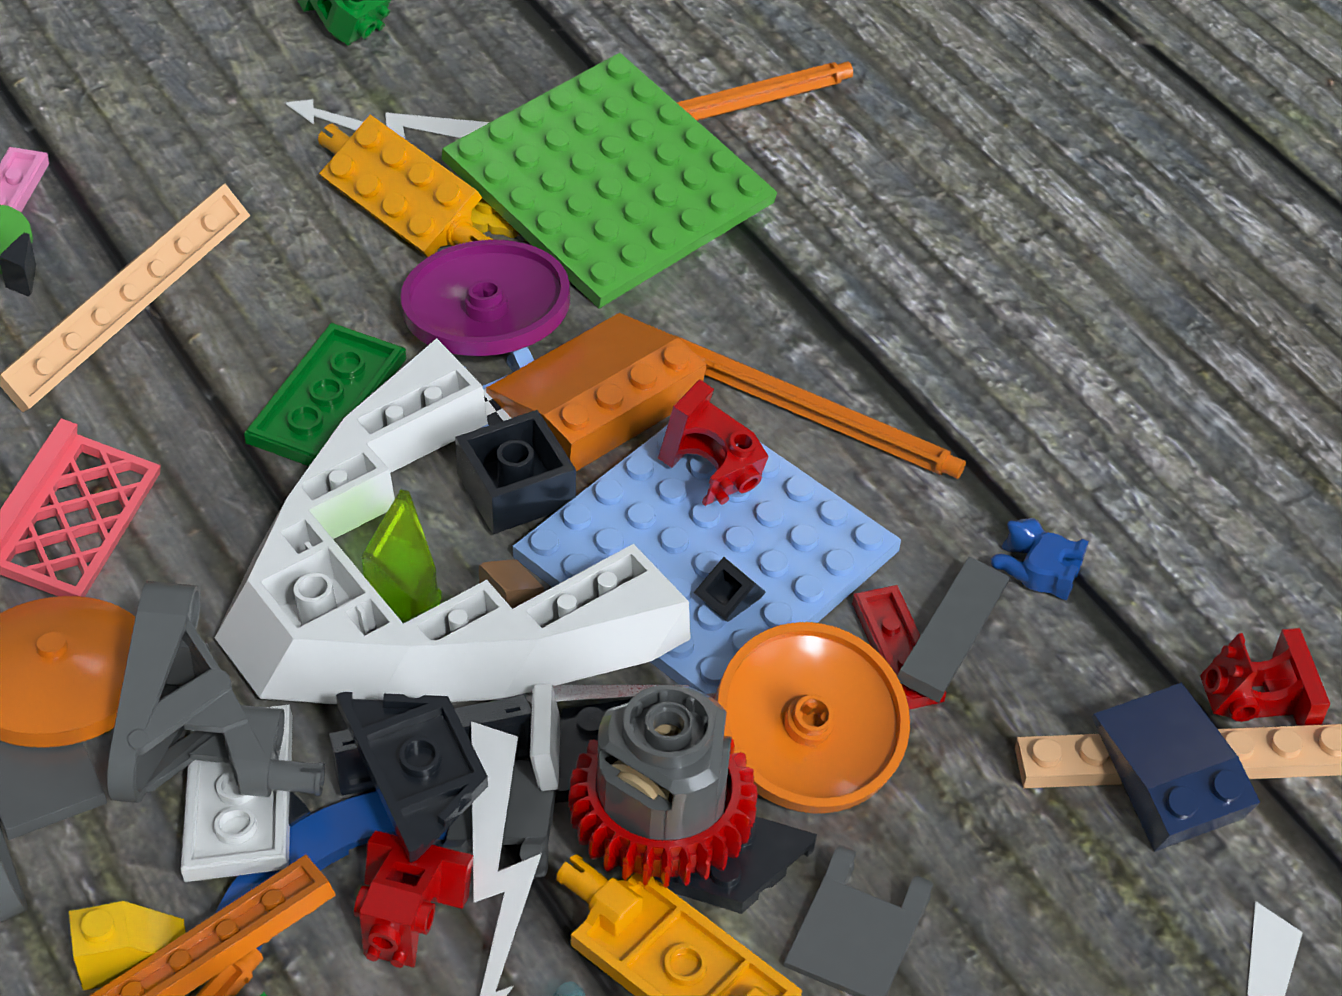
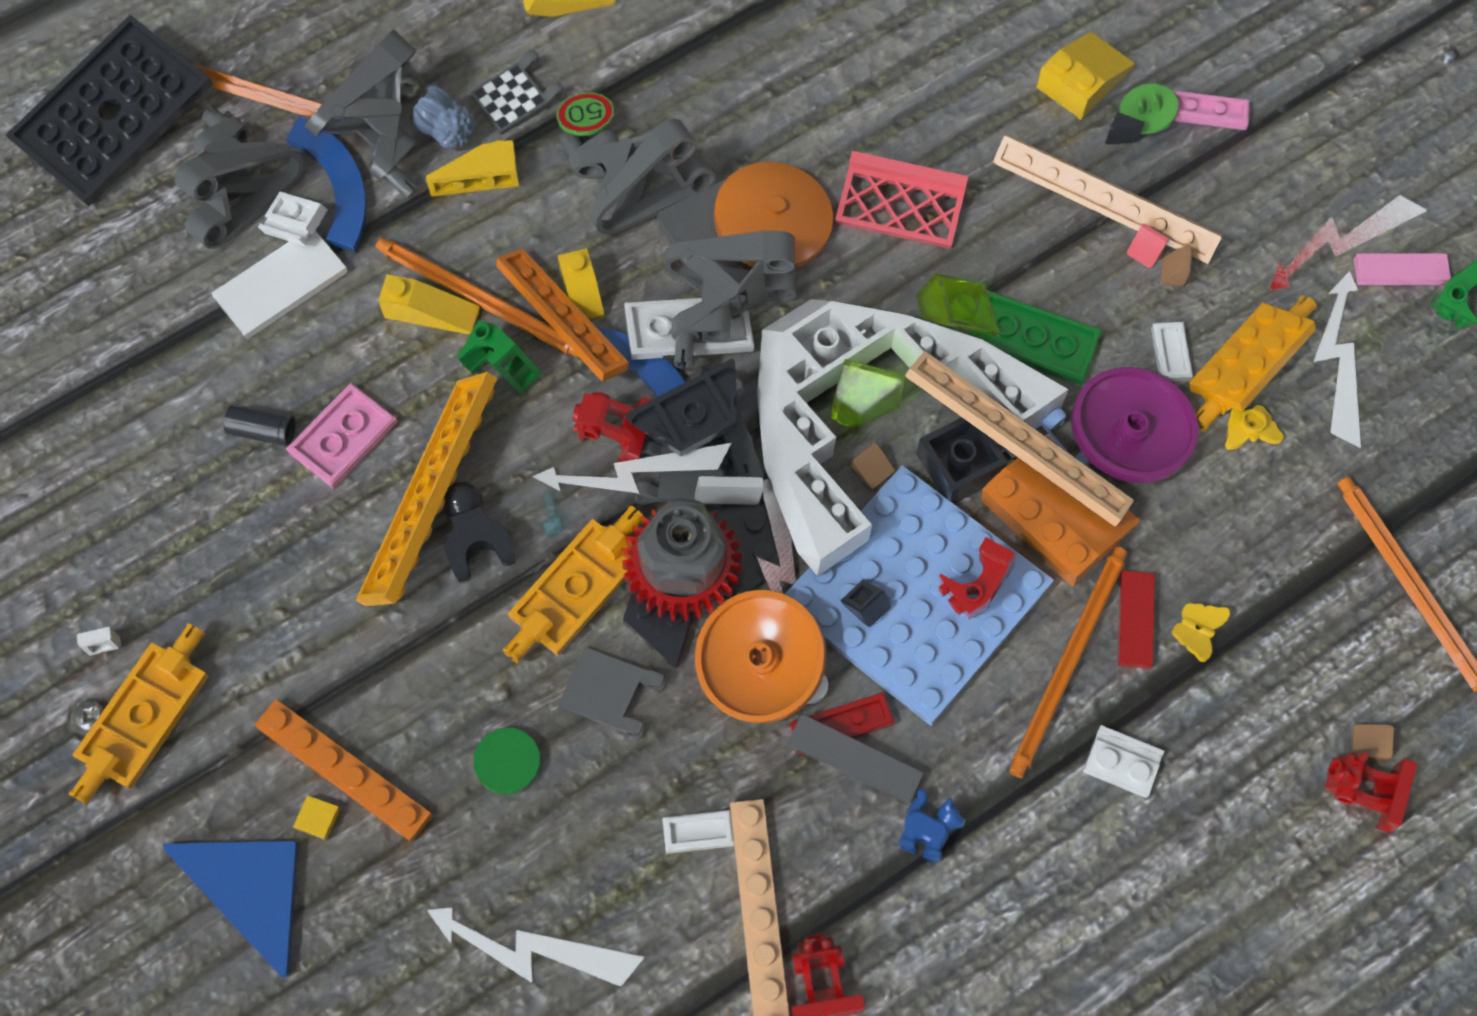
camera: 90 degrees right, 20 degrees up
bright green plate [441,53,777,309] -> none
dark blue slope [1092,683,1260,852] -> none
none -> white tile [662,810,734,854]
none -> light nougat plate [905,351,1134,527]
none -> clear neon green slope [916,273,1000,335]
none -> white plate [1083,725,1164,798]
none -> red tile [1117,570,1155,669]
none -> coral slope [1127,223,1169,268]
none -> white tile [1151,322,1193,382]
none -> medium nougat slope [1161,245,1192,286]
none -> yellow animal [1172,603,1230,662]
none -> sticker [1269,195,1428,291]
none -> red tile [1325,753,1418,833]
none -> medium nougat slope [1351,724,1394,763]
none -> bright pink tile [1354,253,1451,285]

